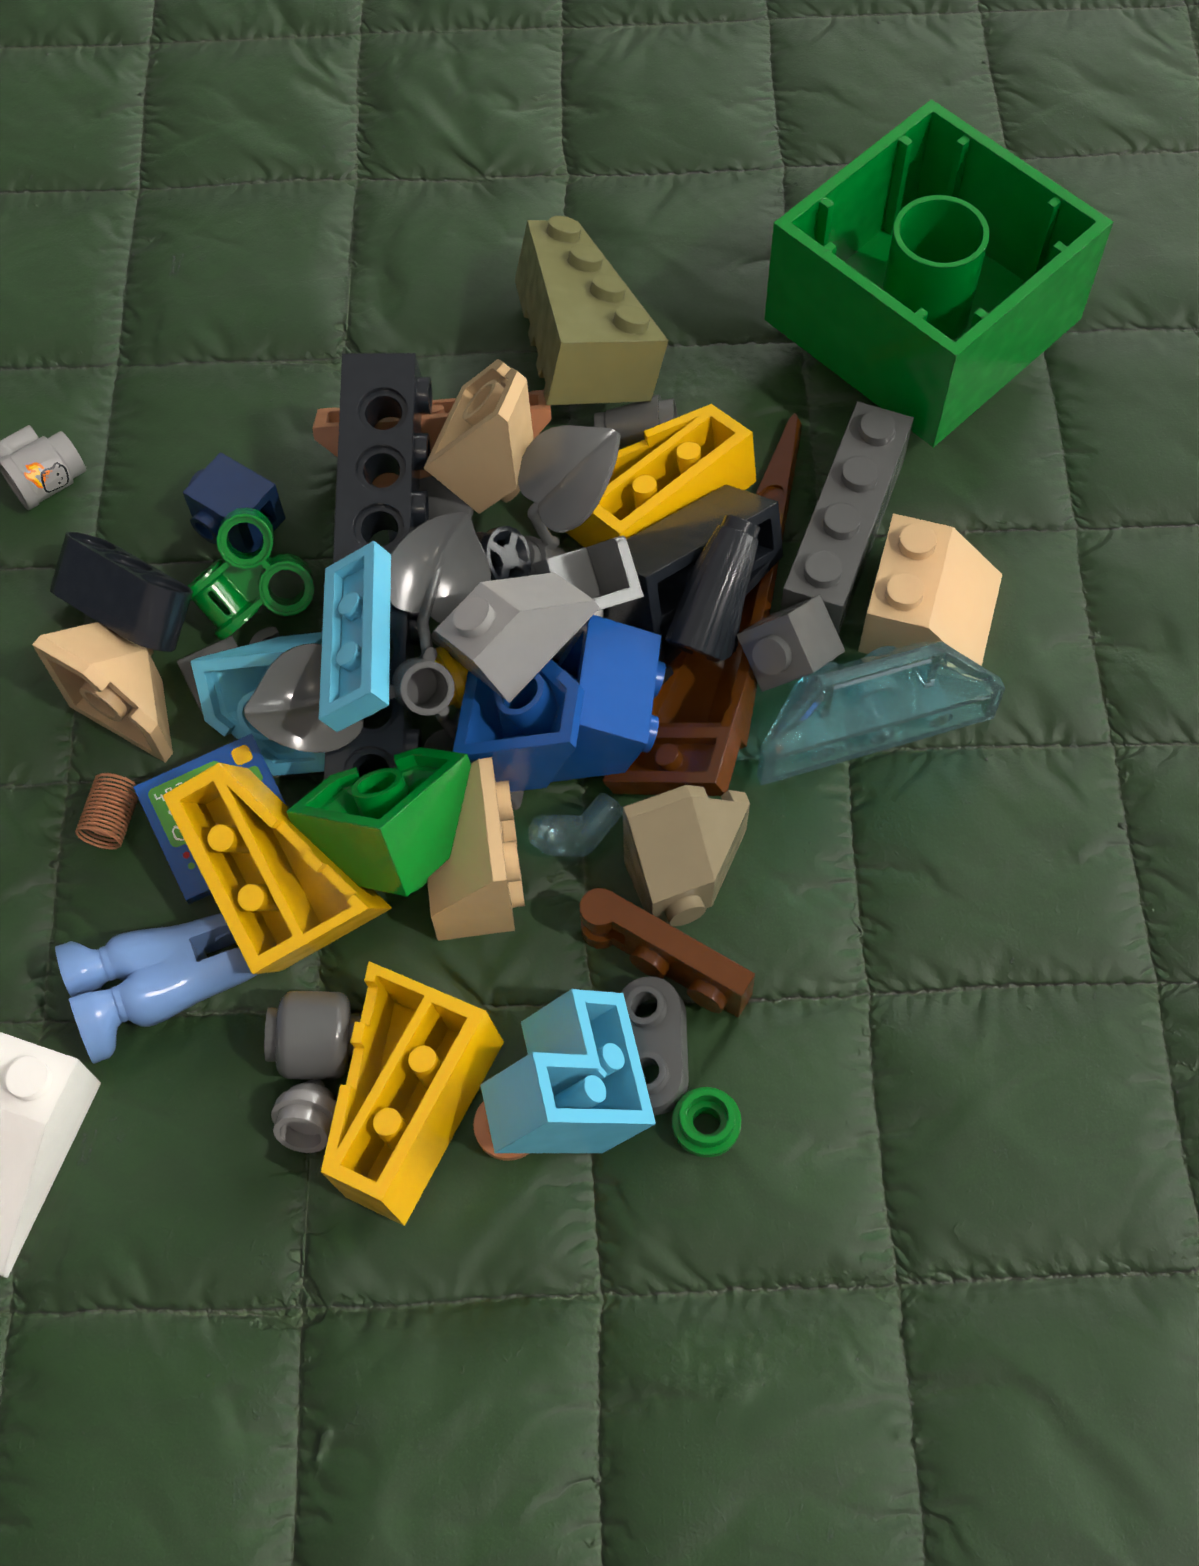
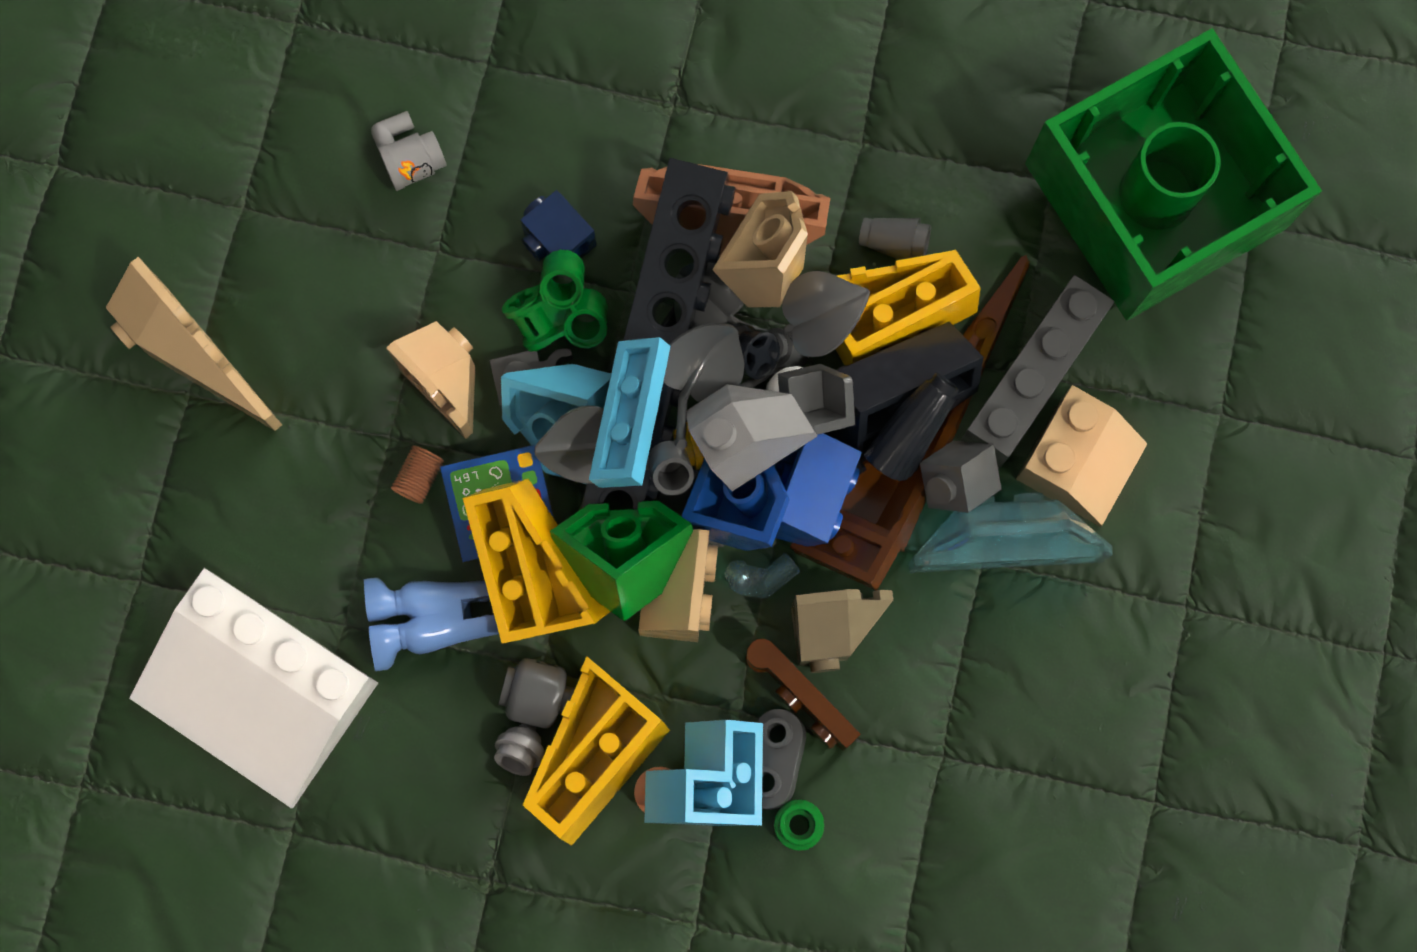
camera: 10 degrees right, 15 degrees up
black beam [50,531,193,652] -> none
olive wedge [515,216,669,405] -> none

